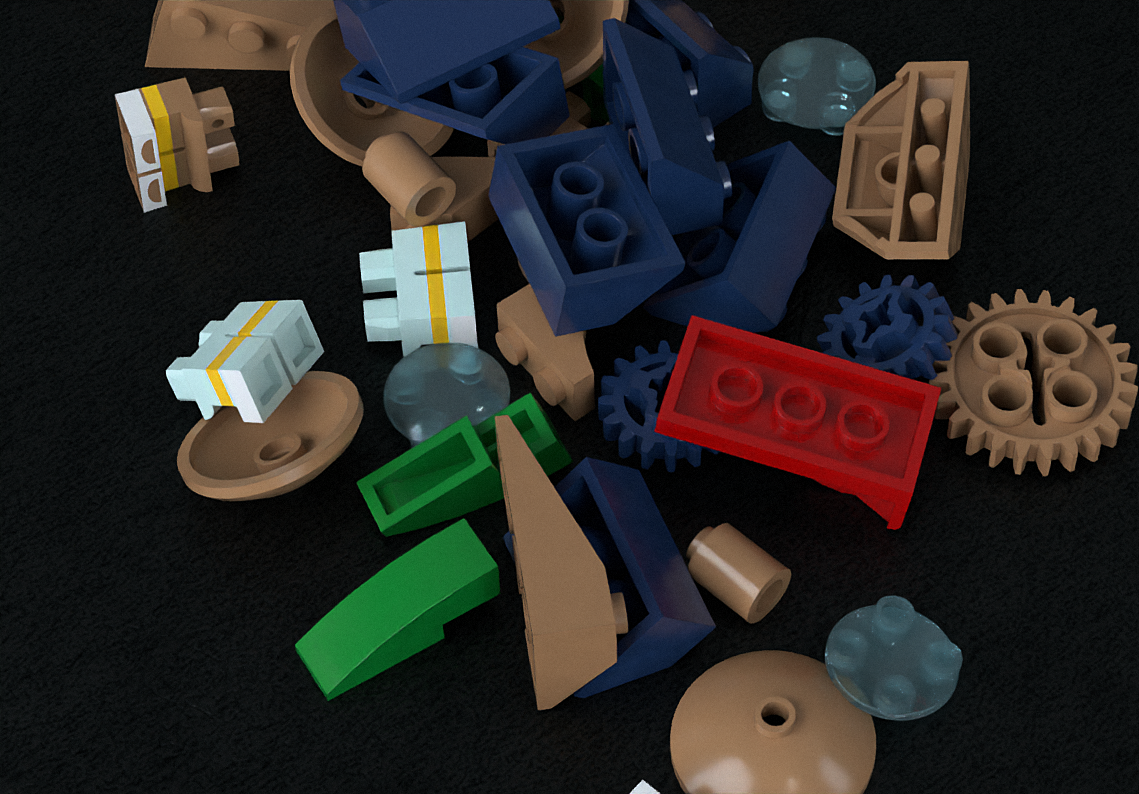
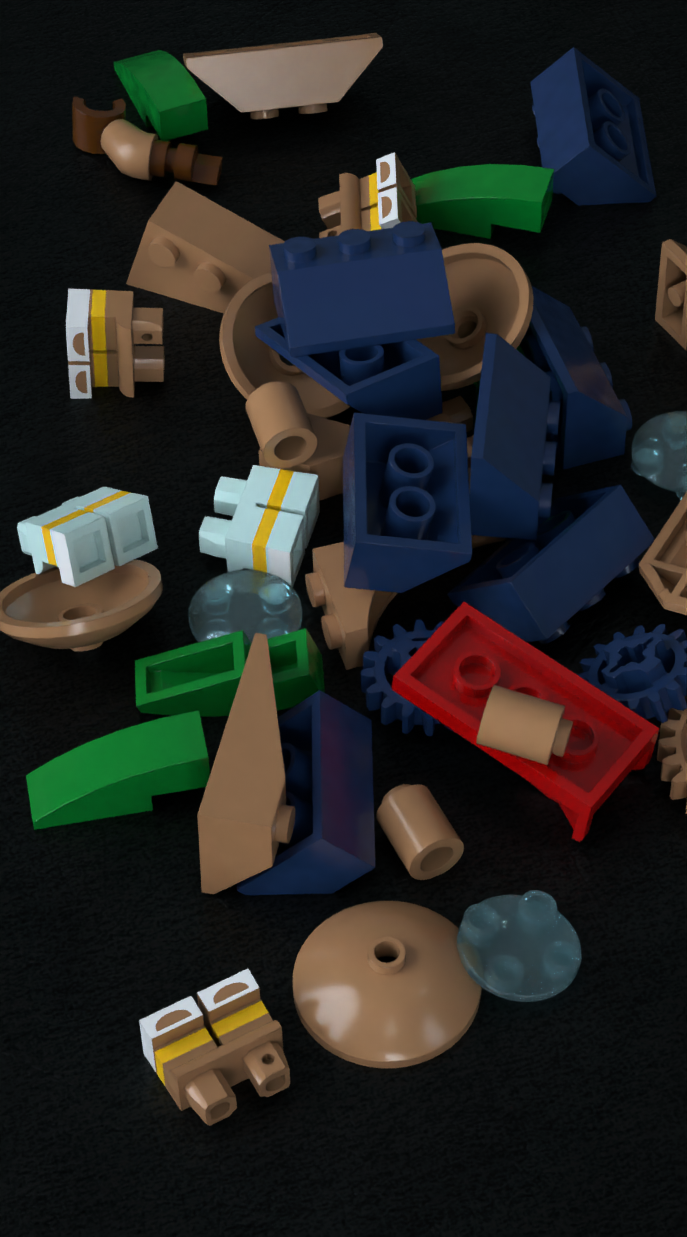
camera: 20 degrees right, 5 degrees down
none -> medium nougat brick [476,685,574,765]

